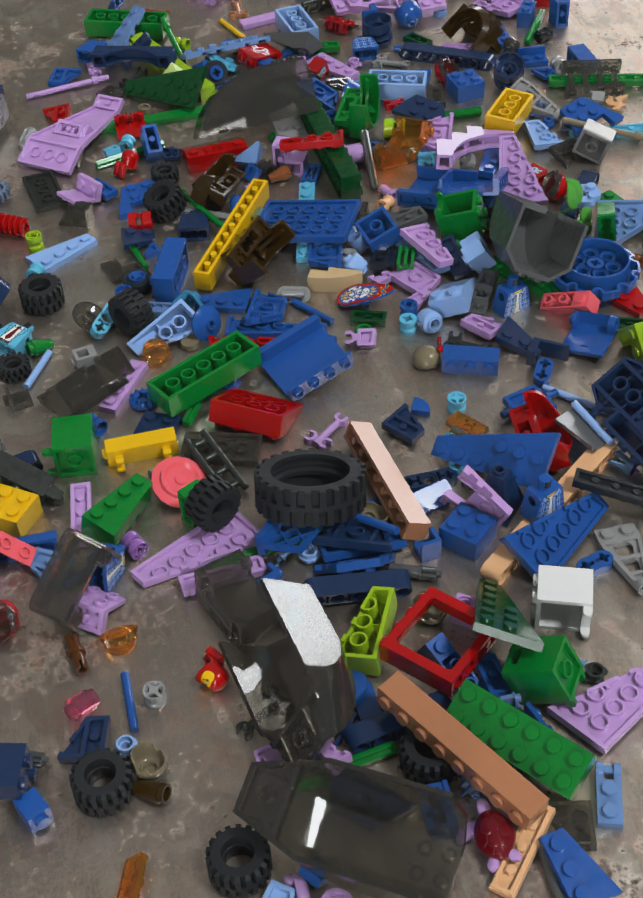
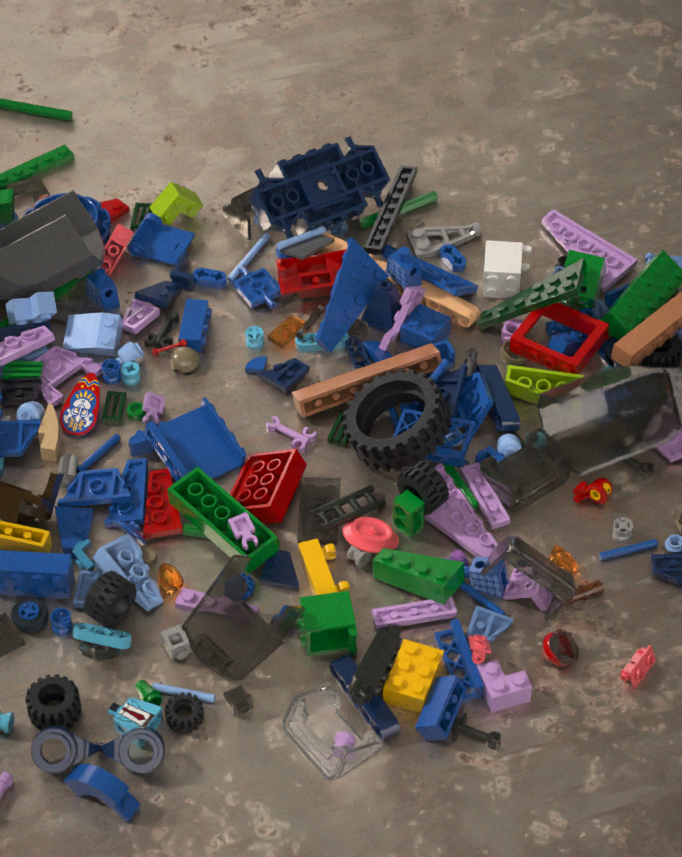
camera: 95 degrees left, 5 degrees up
clear pink brick [64,688,100,721] -> none
none -> lavender plate [228,512,258,550]

